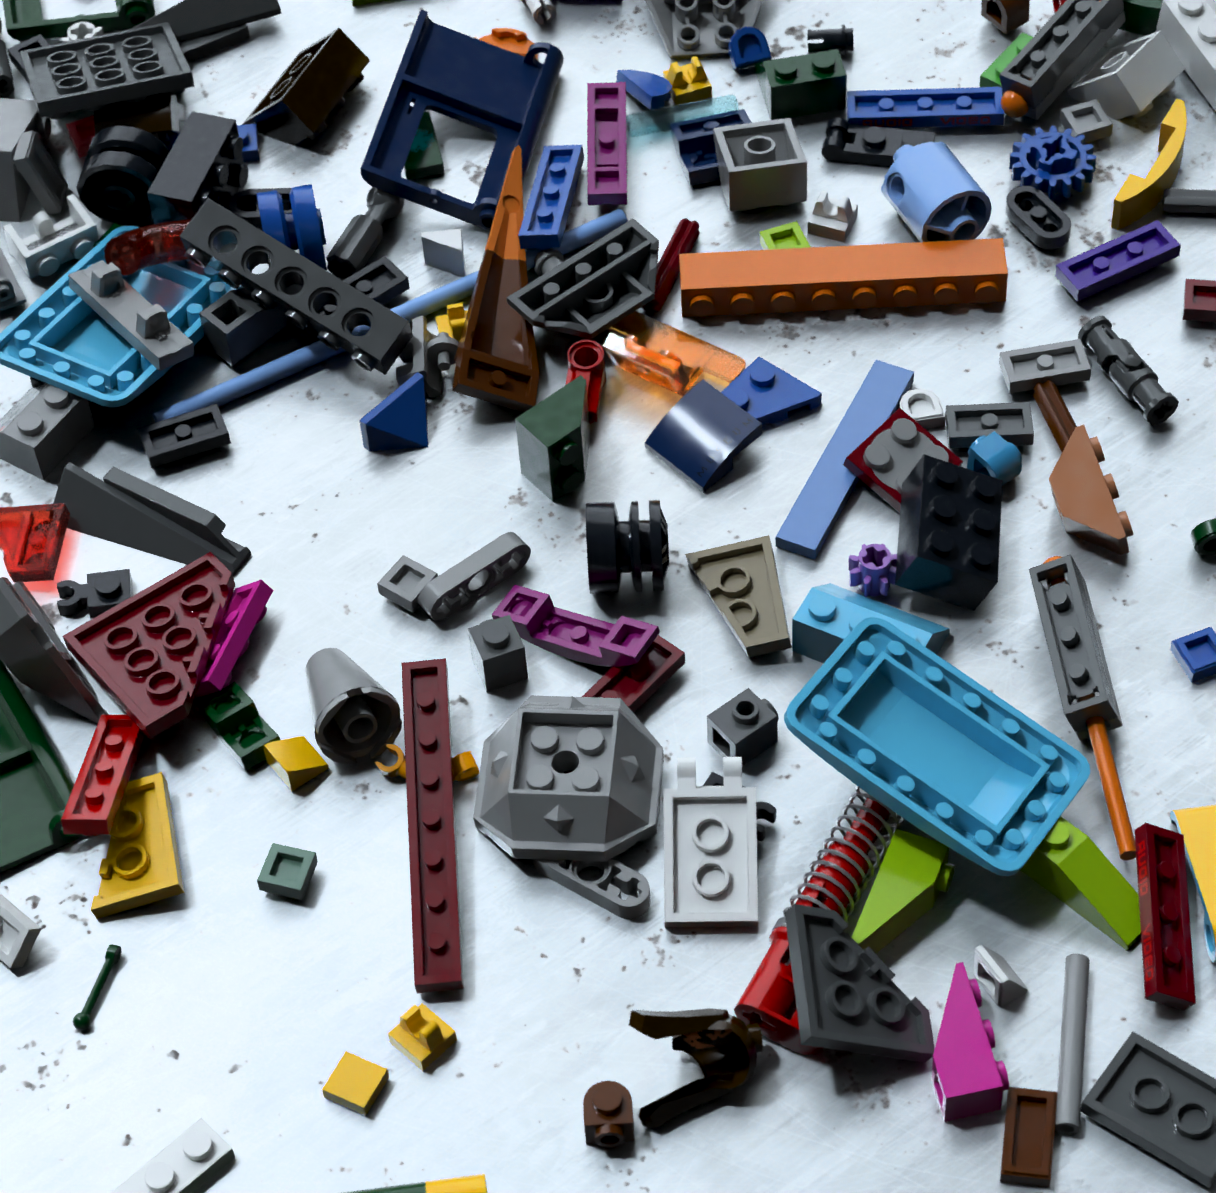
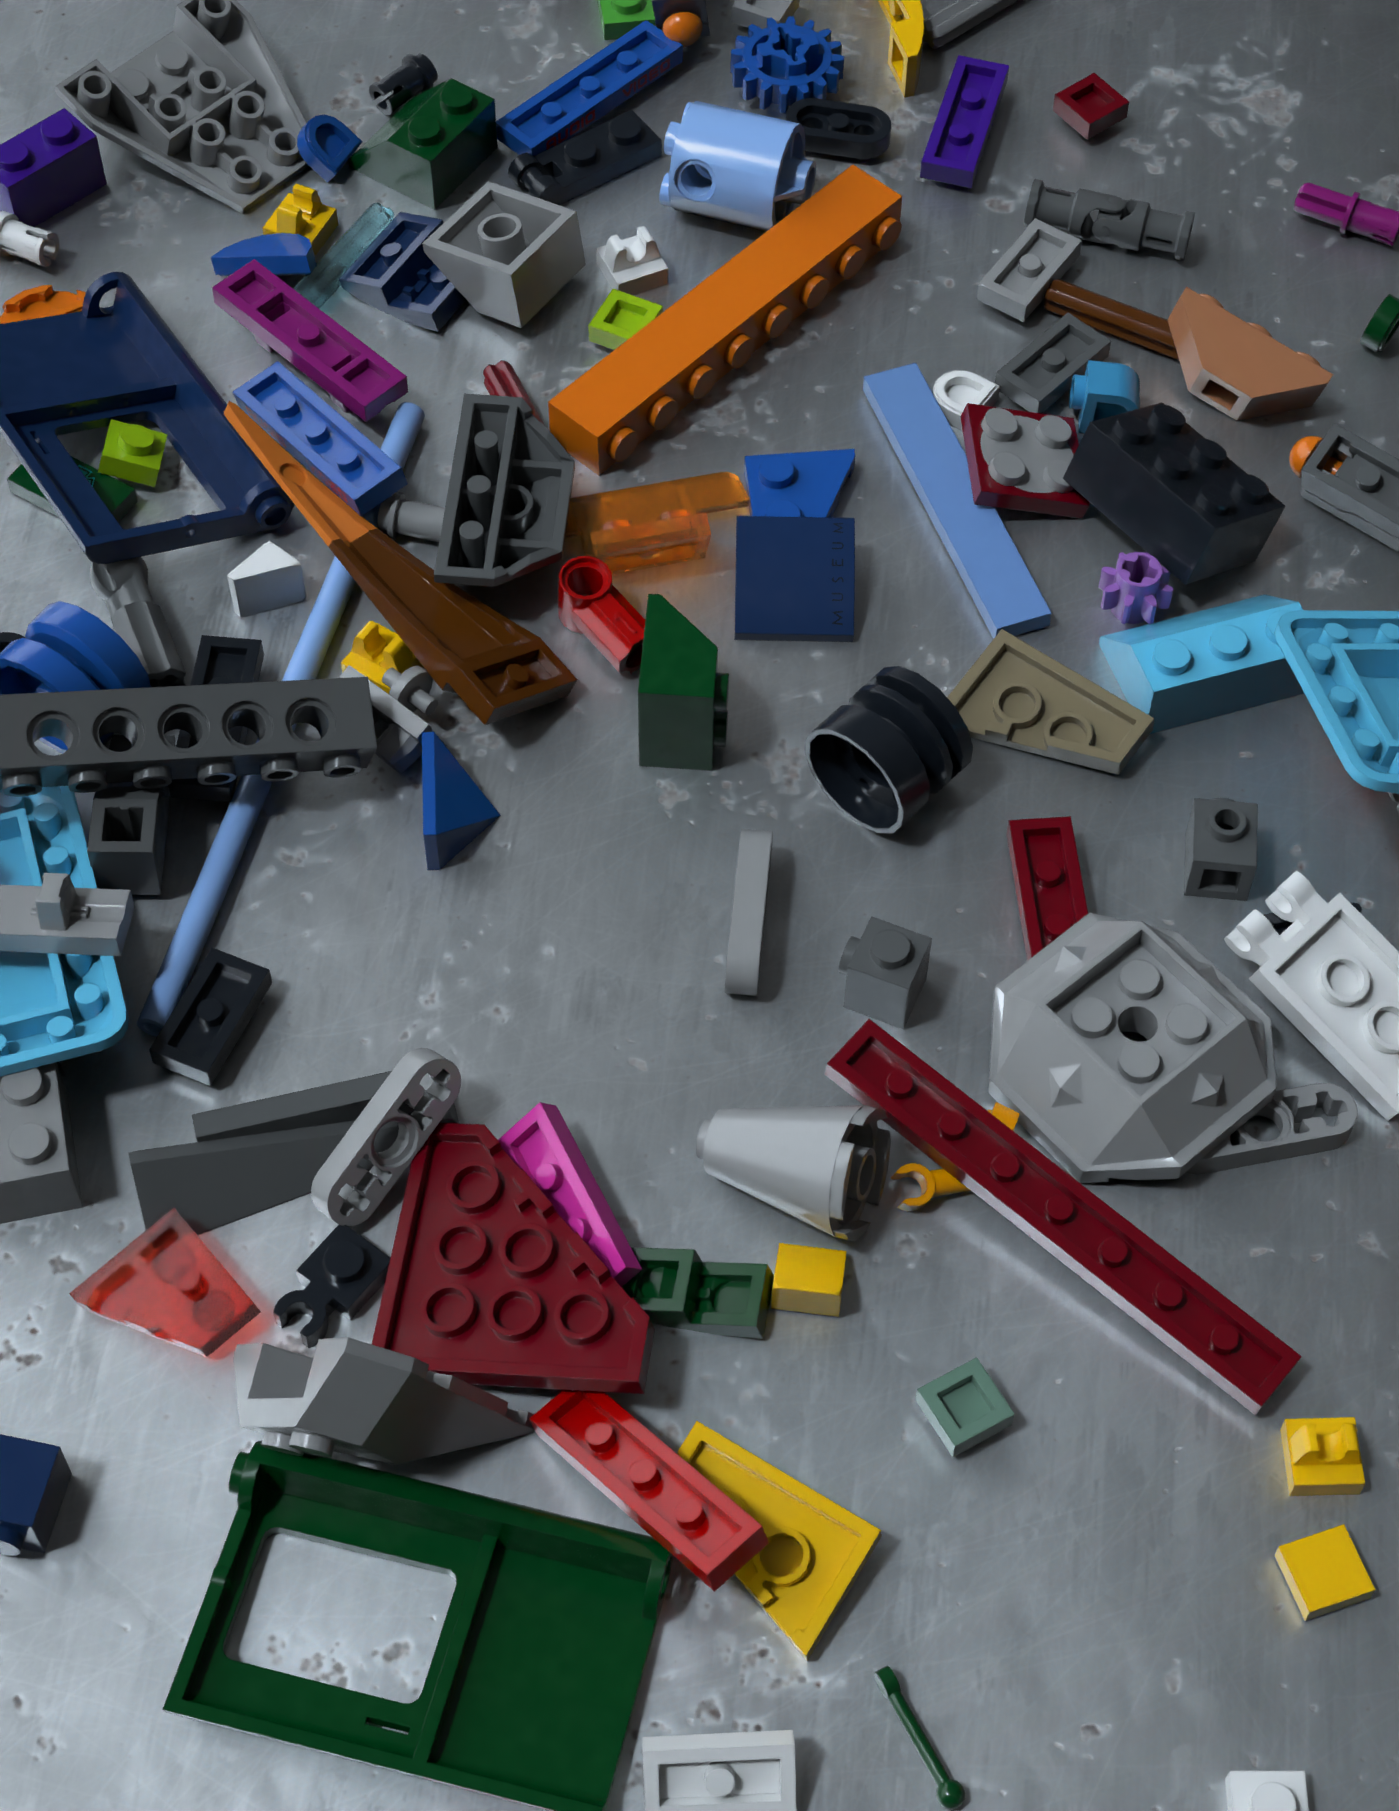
camera: 50 degrees left, 5 degrees up
light grey plate [377,555,438,612] -> none
magenta slope [491,585,660,667] -> none
none -> lime plate [98,419,168,487]
none -> light grey beam [311,1048,461,1227]

